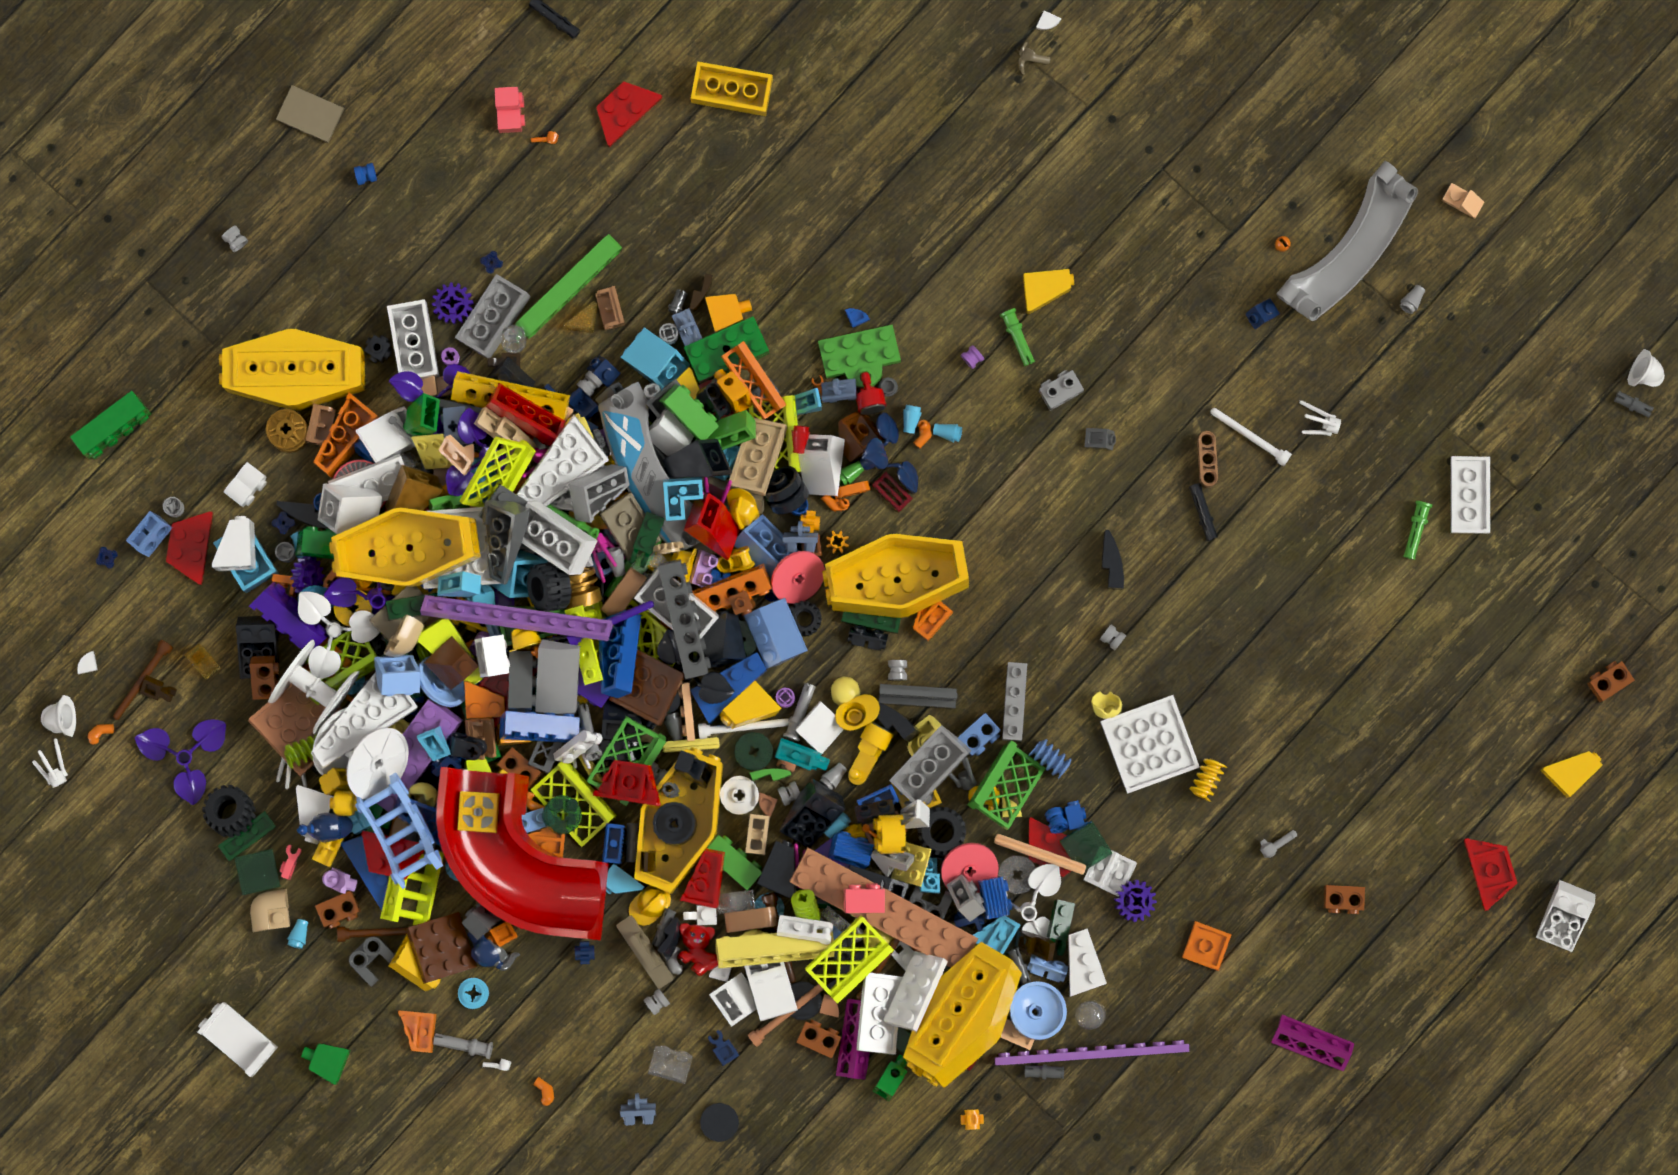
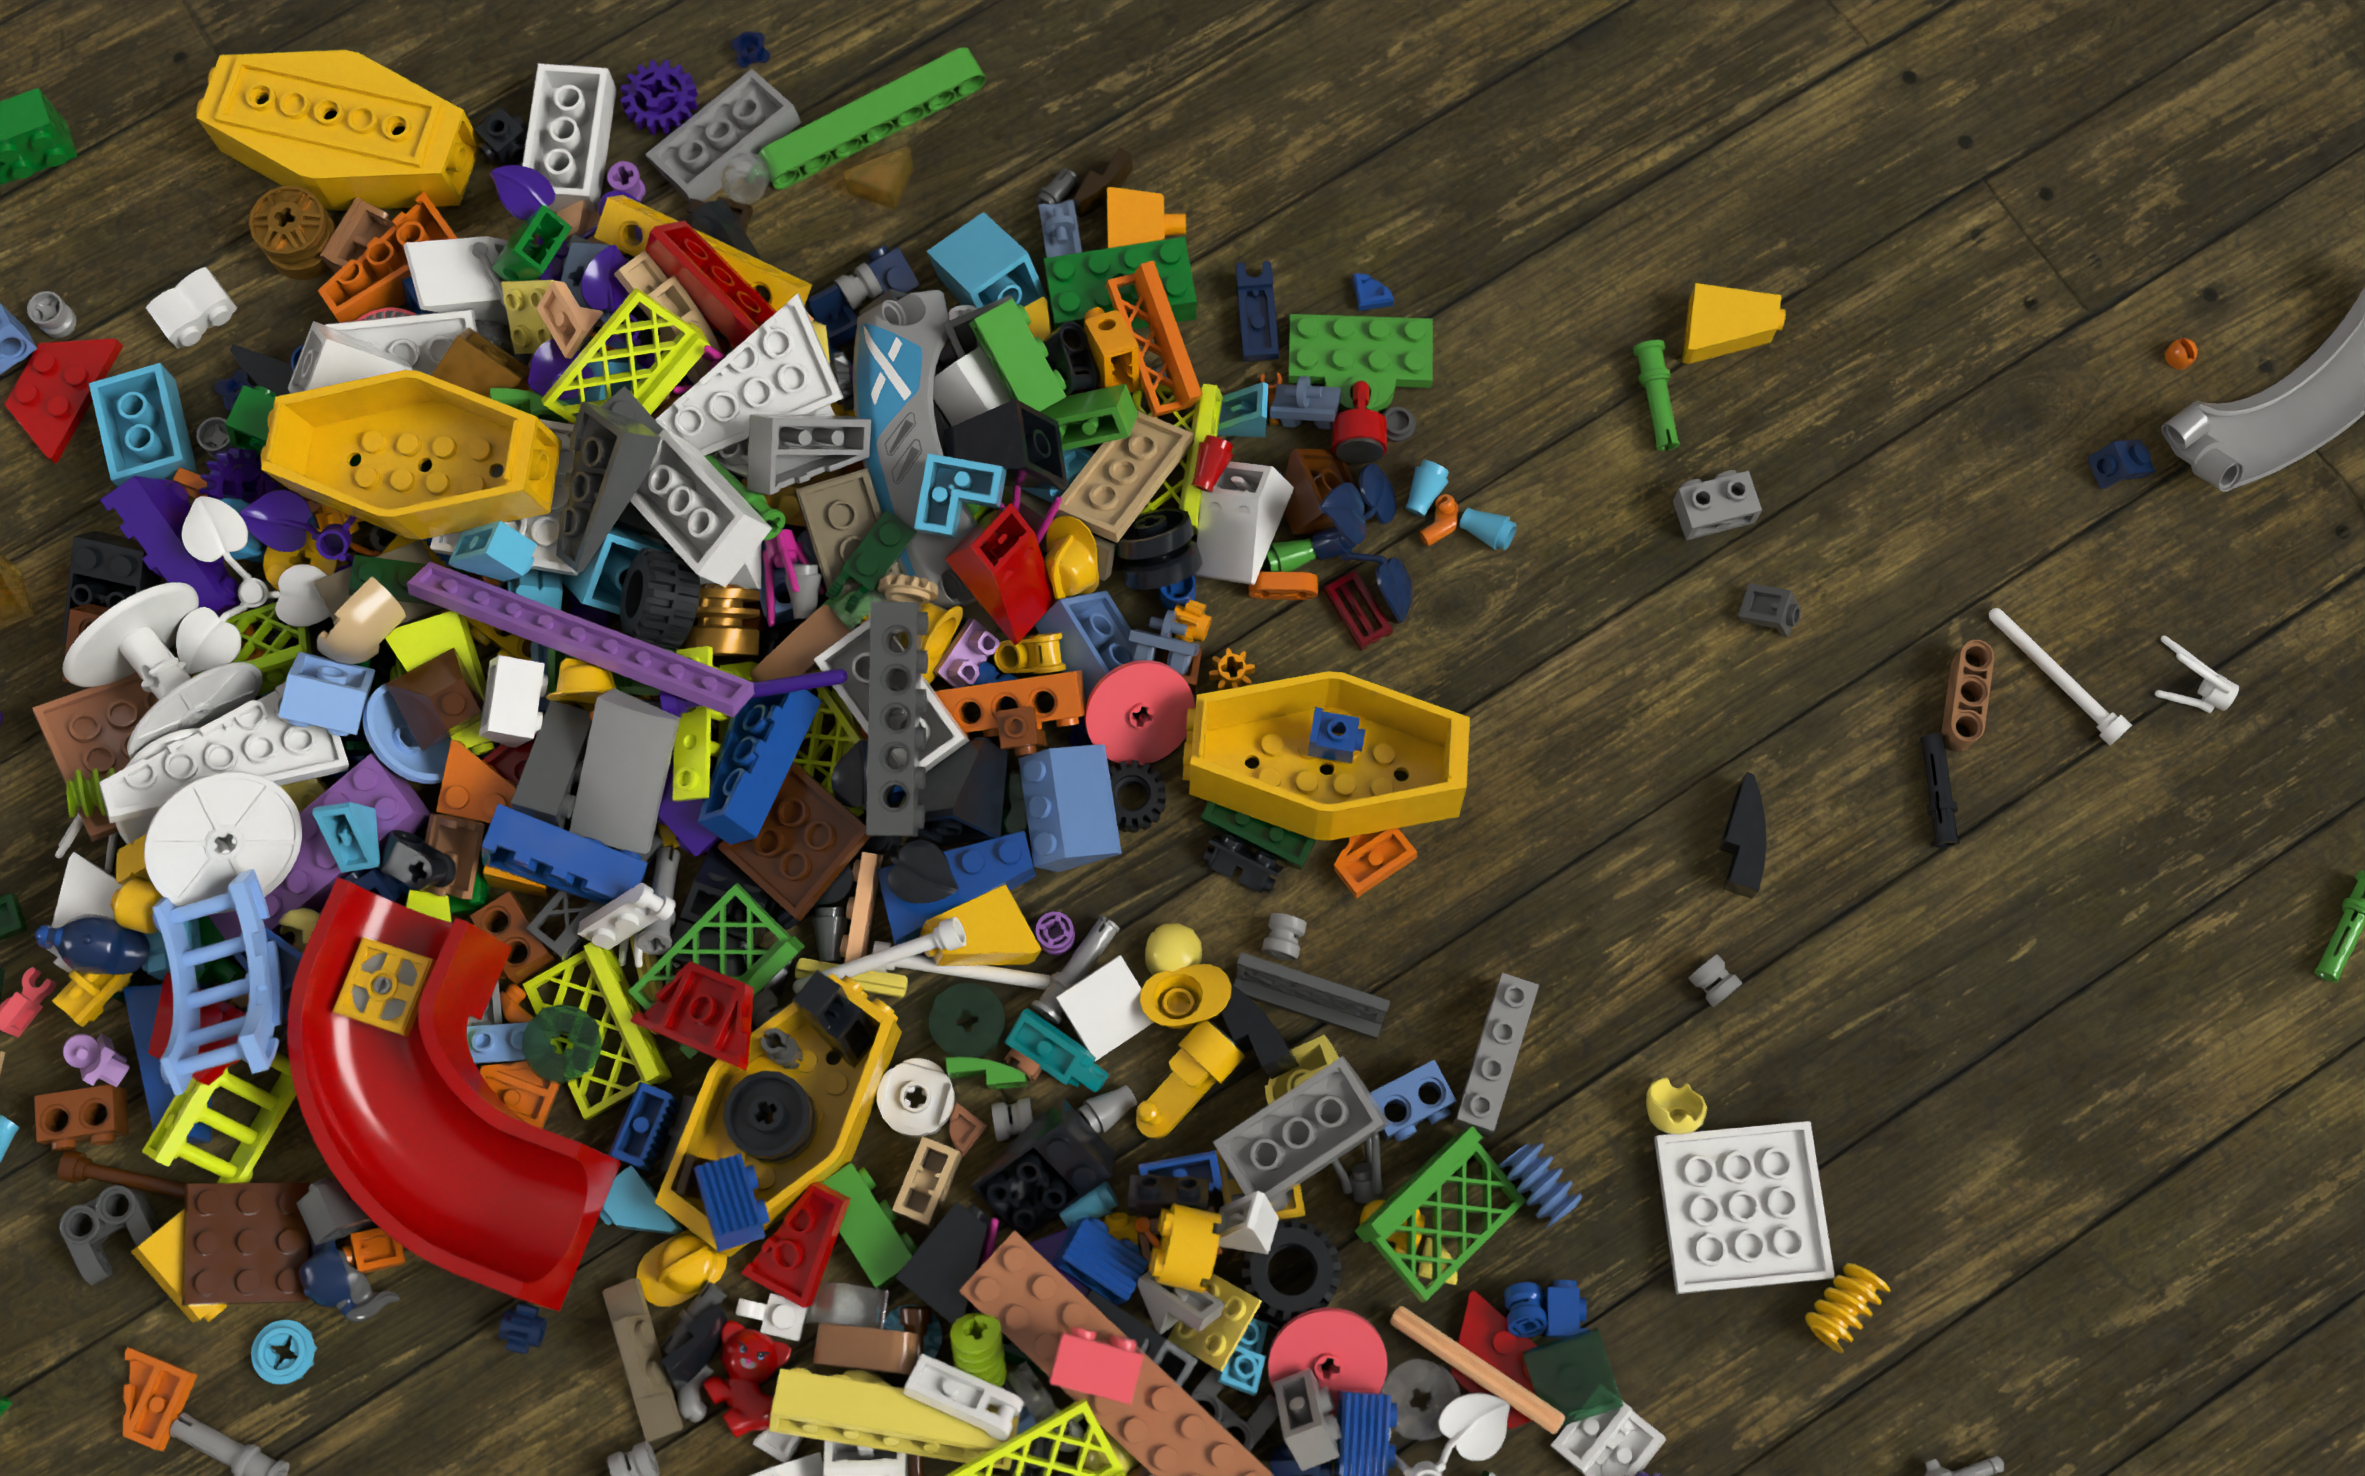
camera: 15 degrees right, 10 degrees down
white slope [212,516,256,571] -> none
medium nougat hinge [595,286,625,330] -> none
light grey wheel [659,323,679,345] -> none
orange arm [821,495,850,511] -> none
medium lavender wheel [961,345,984,369] -> none
none -> blue brick [694,1153,770,1252]
none -> white piece [792,917,966,994]
none -> dark blue plate [1235,261,1279,362]
none -> blue brick [1308,707,1365,763]

